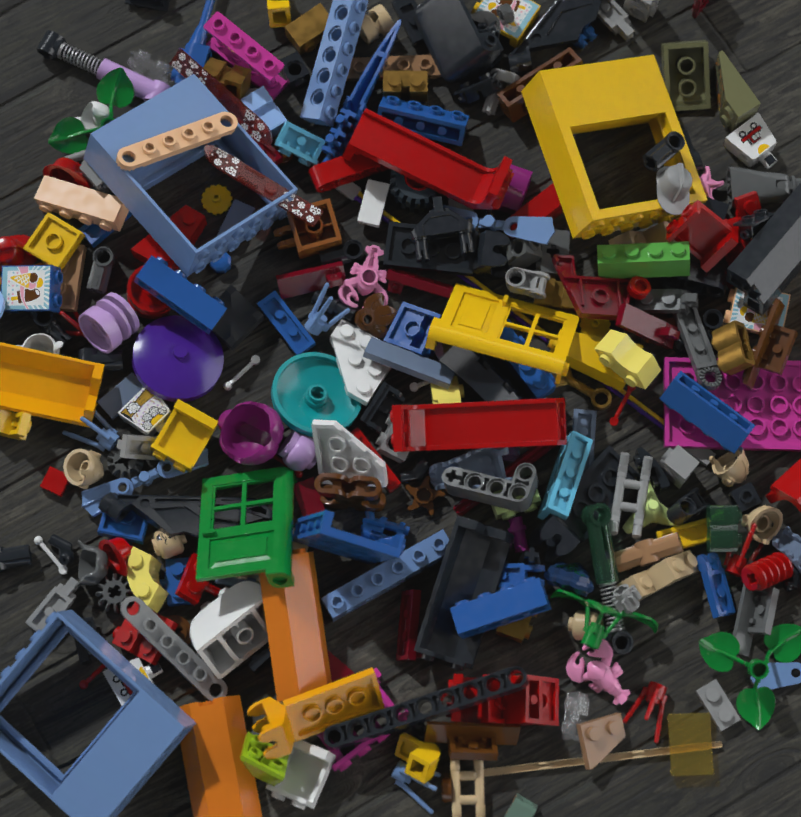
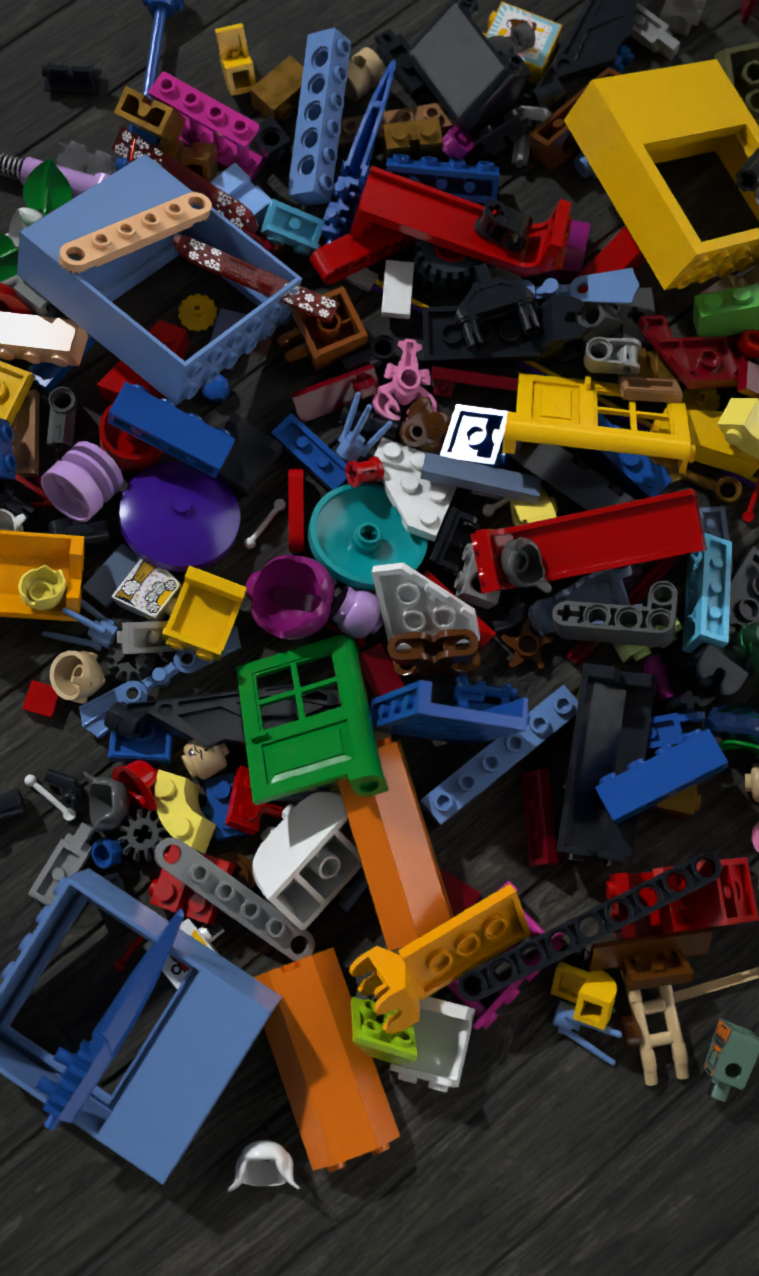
camera: 15 degrees left, 0 degrees up
none -> light yellow hair [18,565,66,610]
none -> blue piece [35,909,184,1131]
none -> blue tile [91,836,123,870]
none -> pearl gold brick [114,86,187,146]
none -> red beam [288,469,304,552]
none -> red bush [345,456,384,487]
none -> magenta plate [442,124,476,159]
none -> black piece [474,200,533,252]
none -> dark grey hair [499,537,552,593]
none -> medium nougat tile [618,376,683,403]

